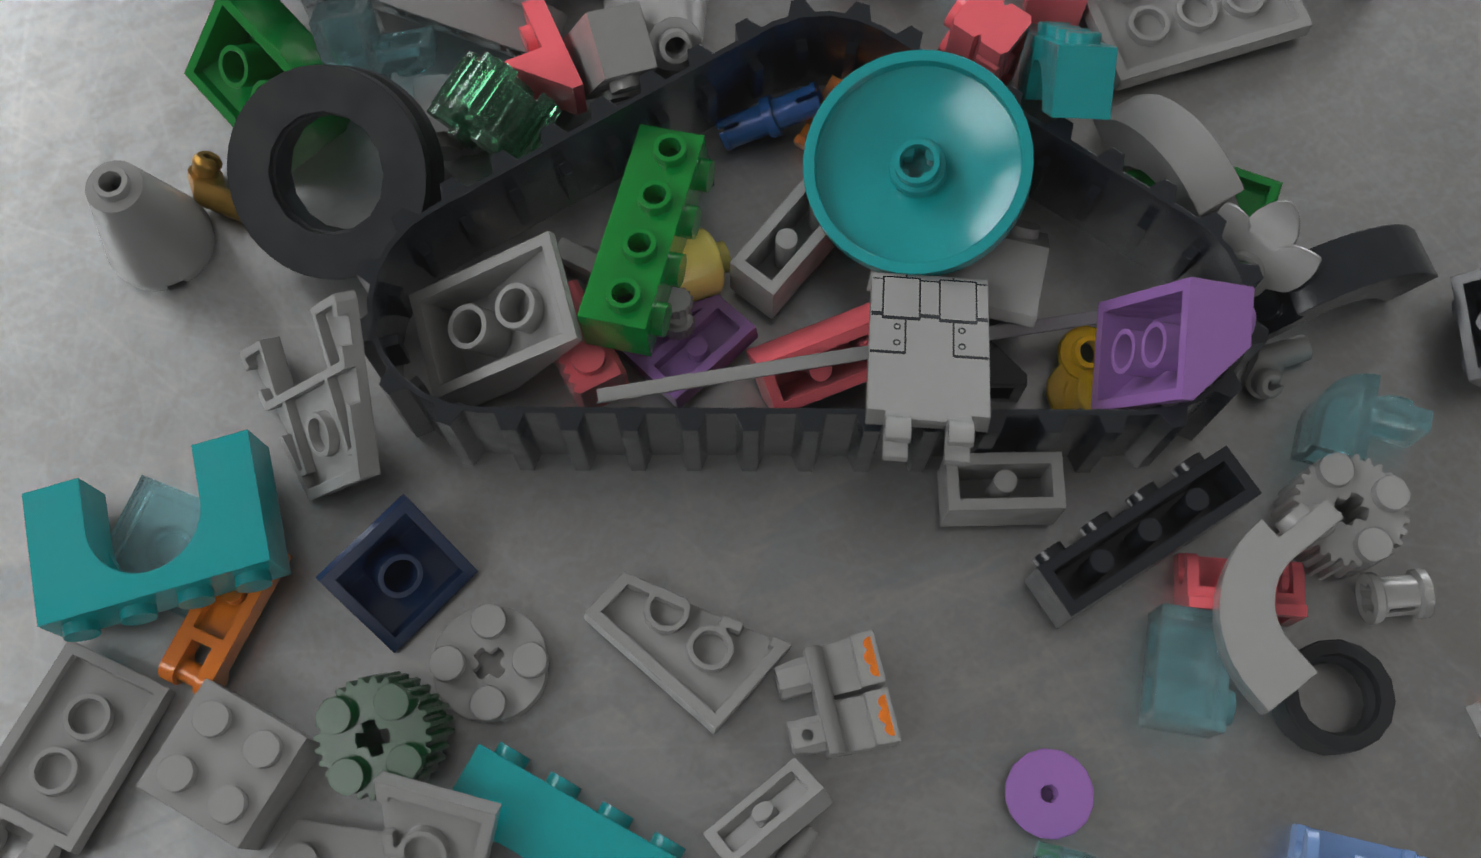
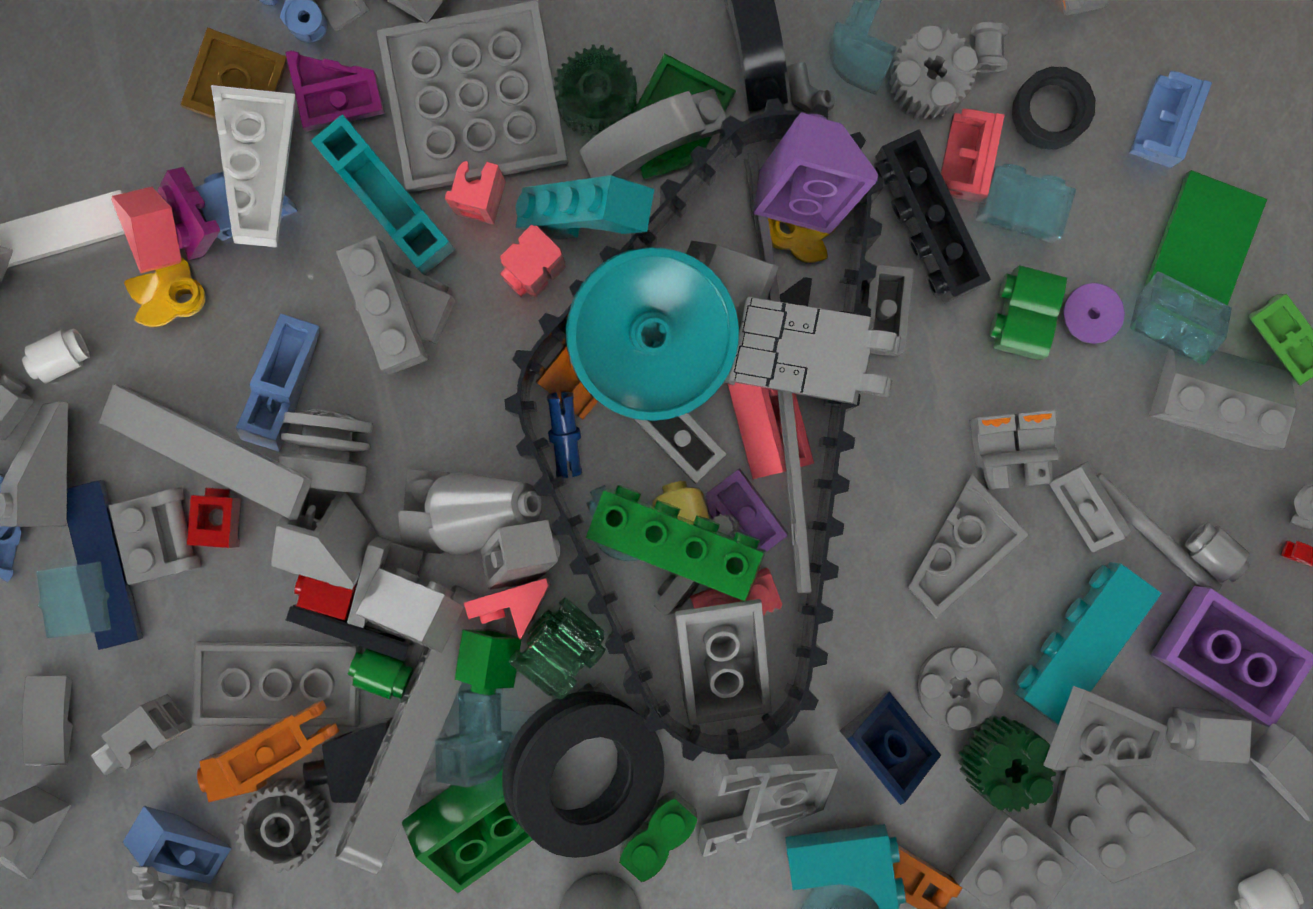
camera: 85 degrees left, 15 degrees up
pearl gold arm [187,151,241,222] -> none
light grey arch [1212,499,1344,715] -> none
light grey plate [1217,200,1322,297] -> none
none -> green brick [455,629,522,695]
none -> clear green brick [553,44,638,138]
none -> green brick [619,790,697,882]
none -> green brick [989,265,1067,360]

